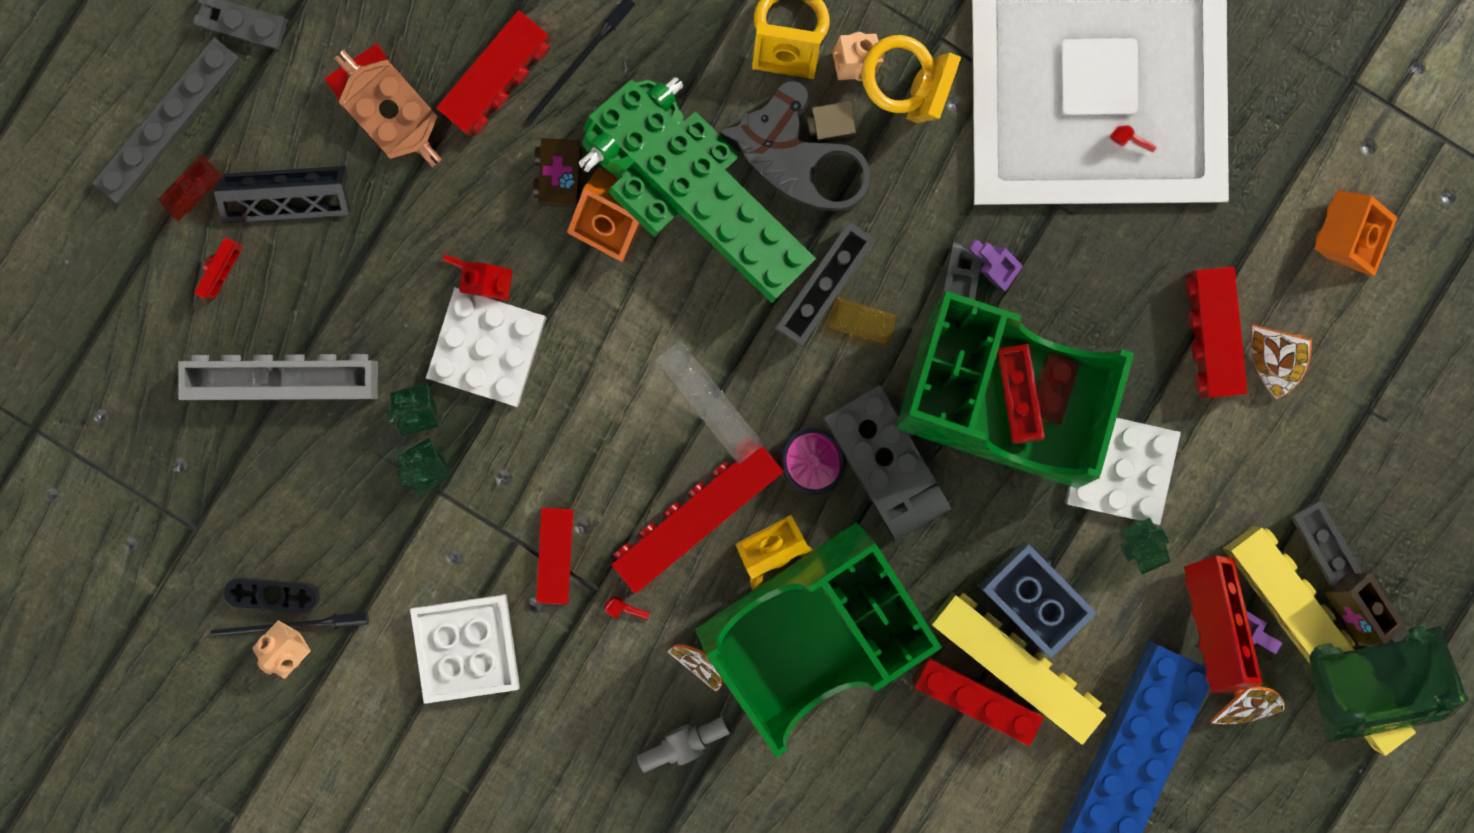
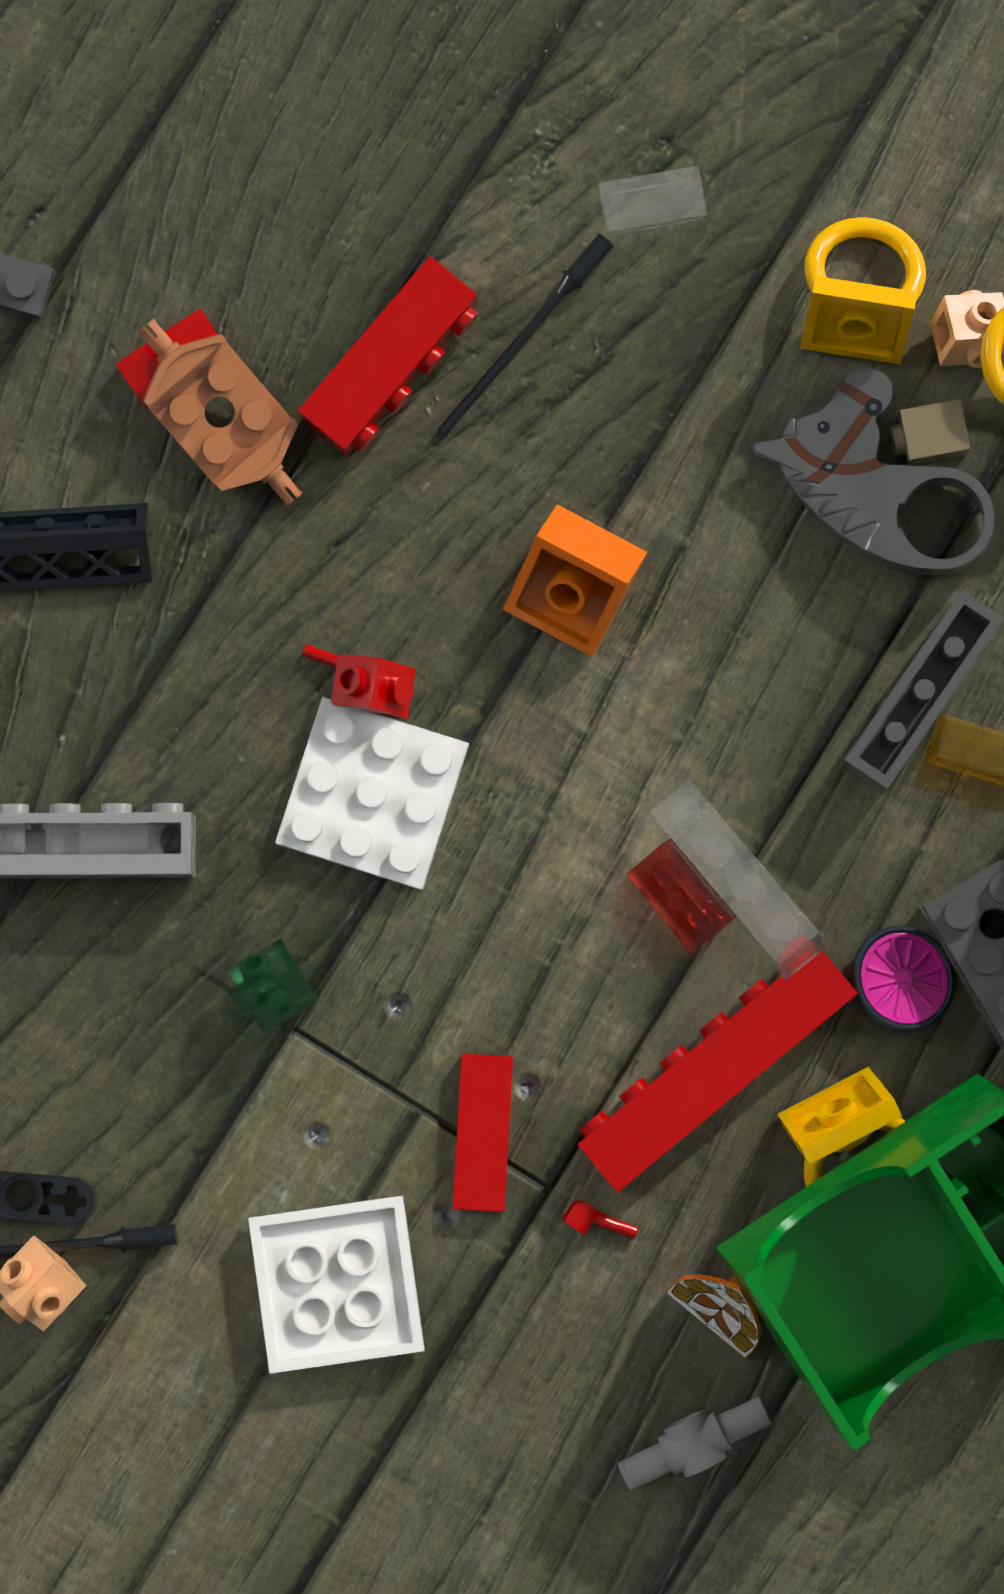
camera: 15 degrees right, 5 degrees down
clear green brick [387,383,439,436] -> none
dark brown brick [533,138,582,208] -> none
green piece [579,77,816,303] -> none
none -> clear red plate [627,839,733,954]

